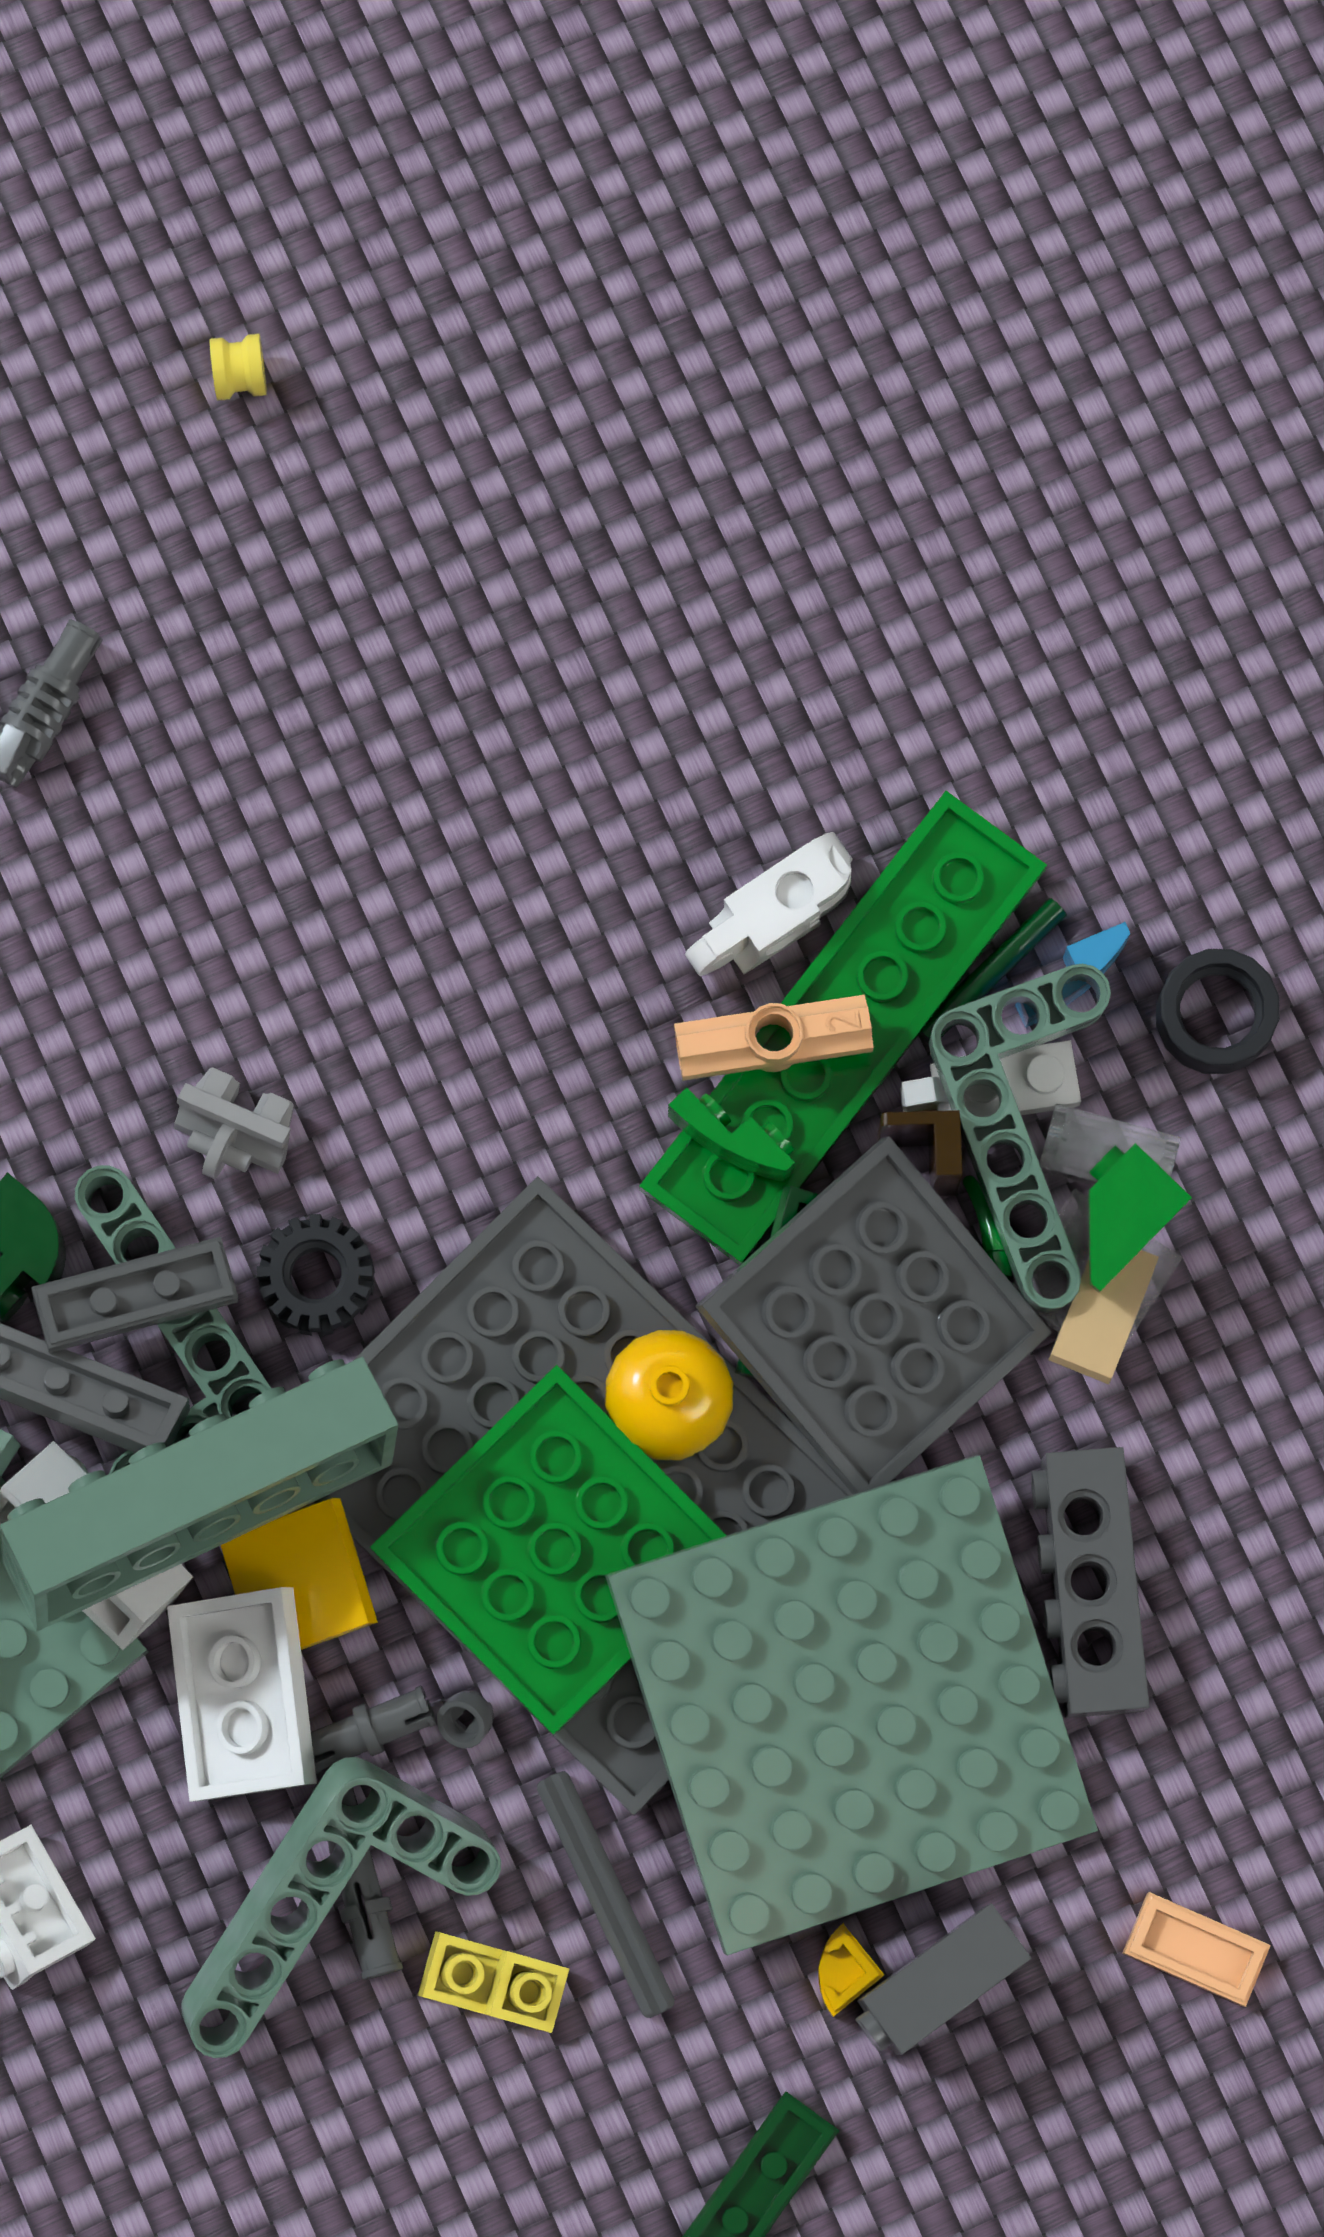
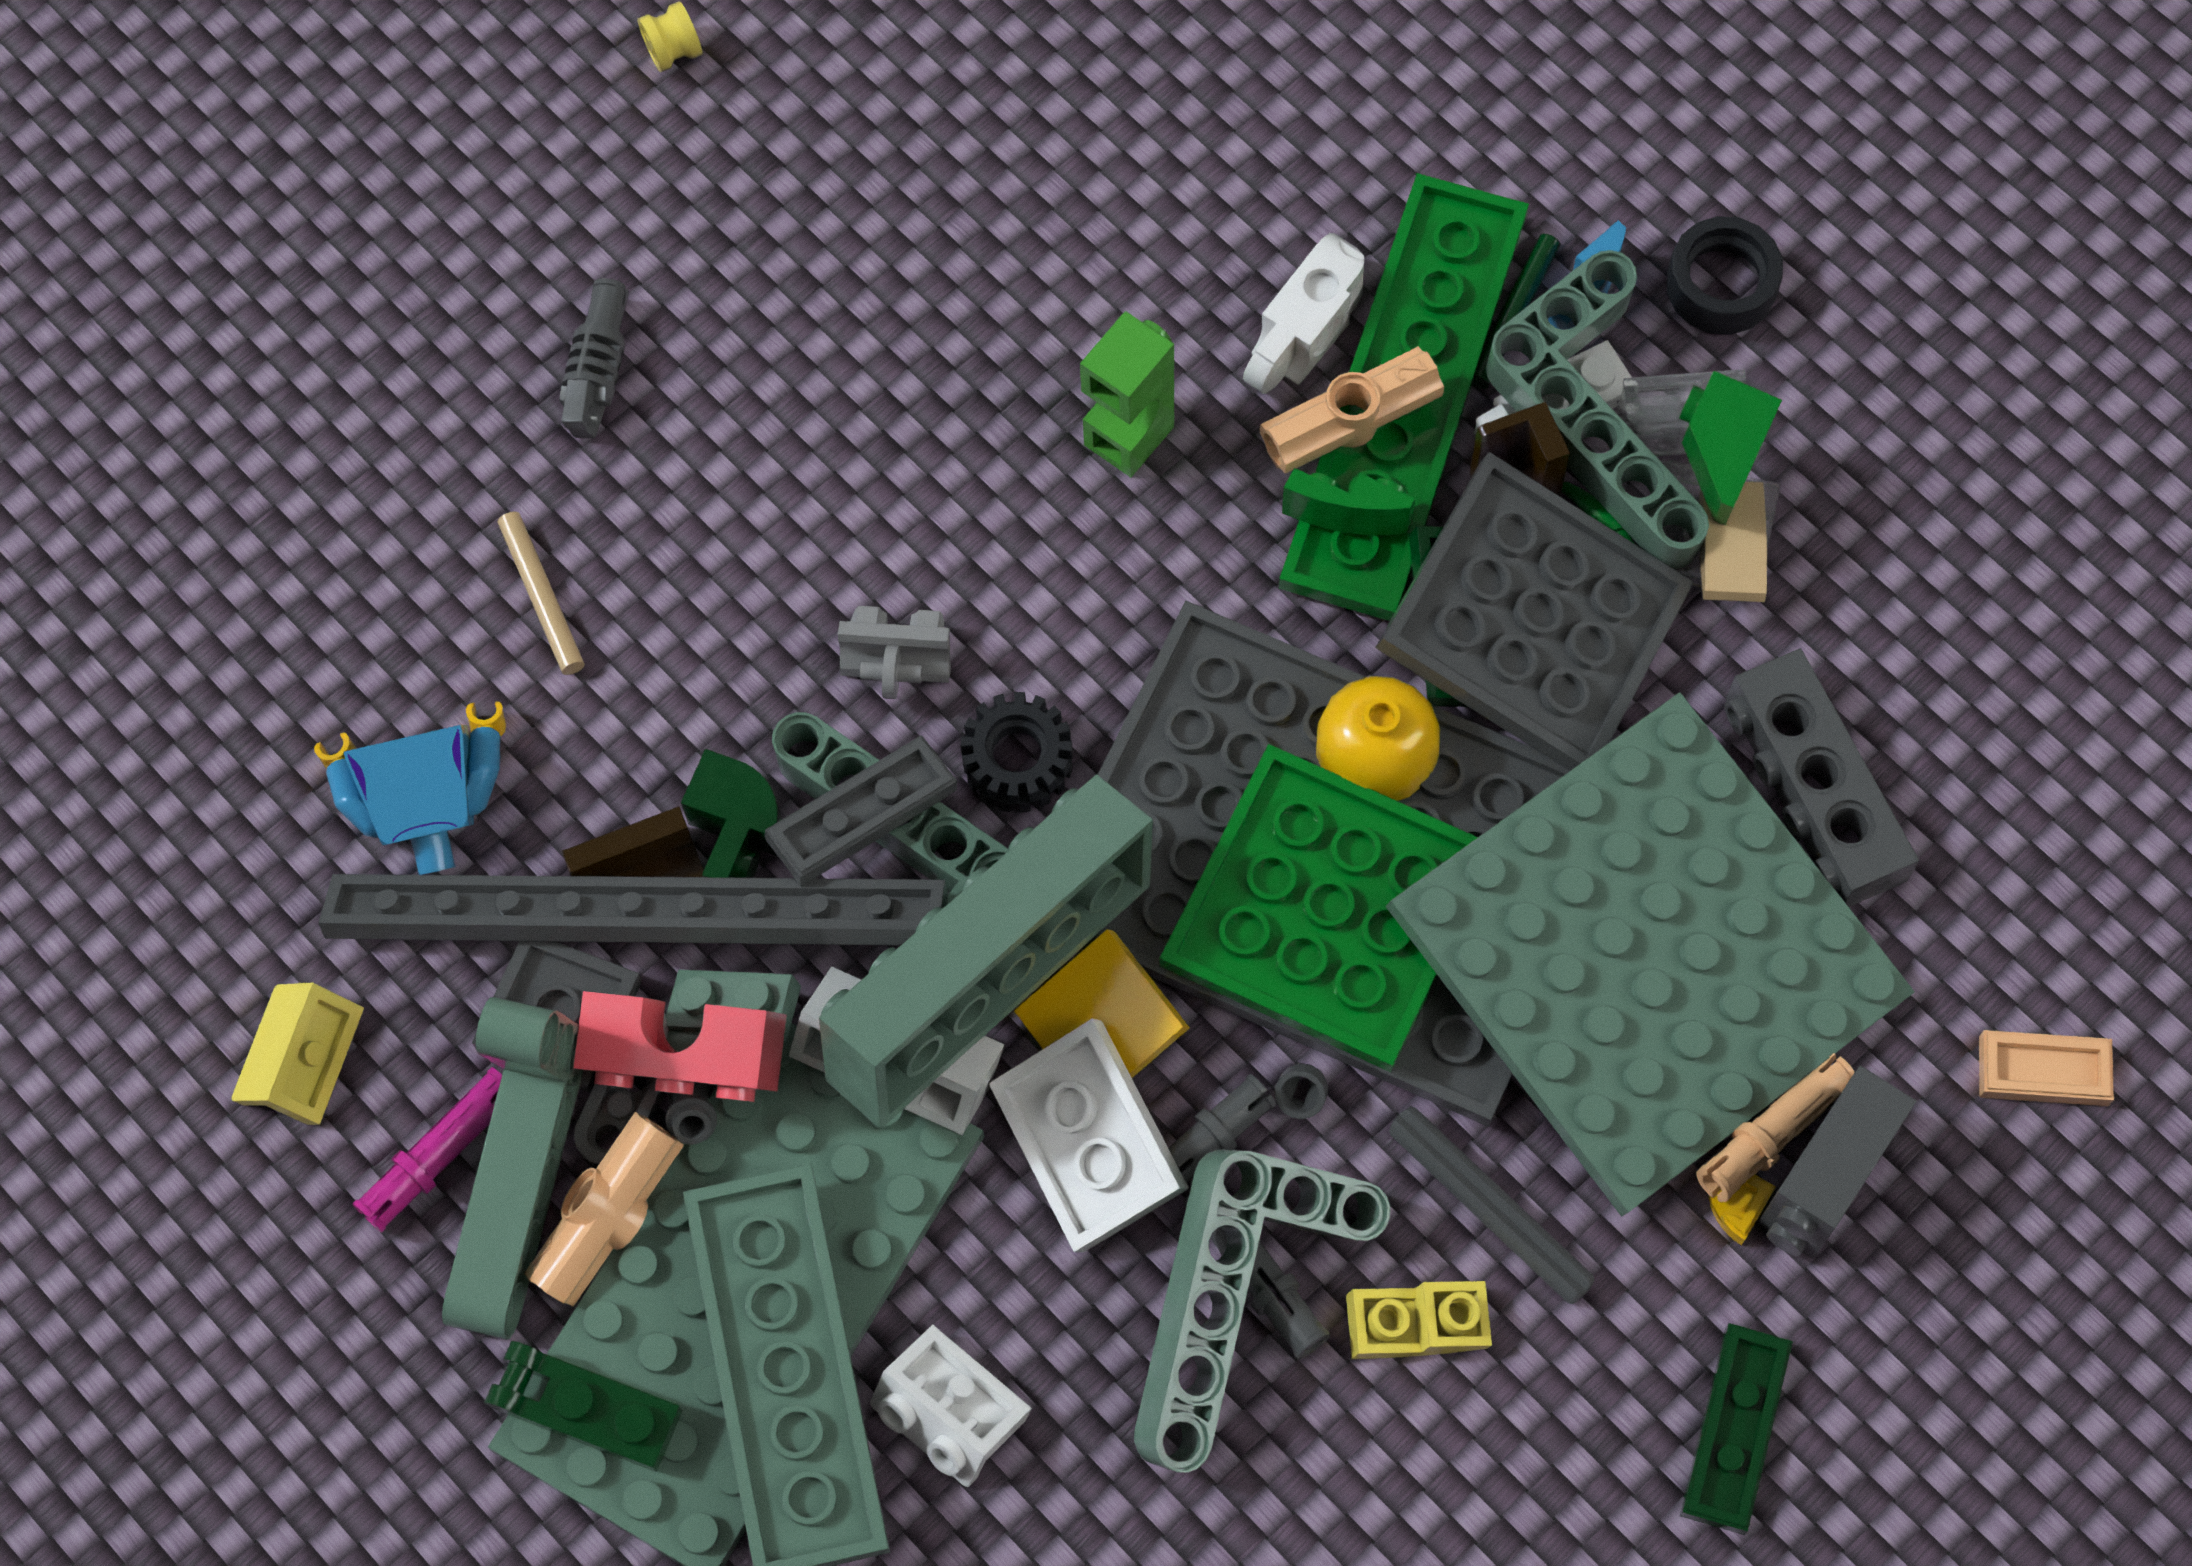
camera: 15 degrees left, 10 degrees down
none -> bright green arch [1080,311,1174,478]
none -> light nougat pin [1696,1053,1855,1202]

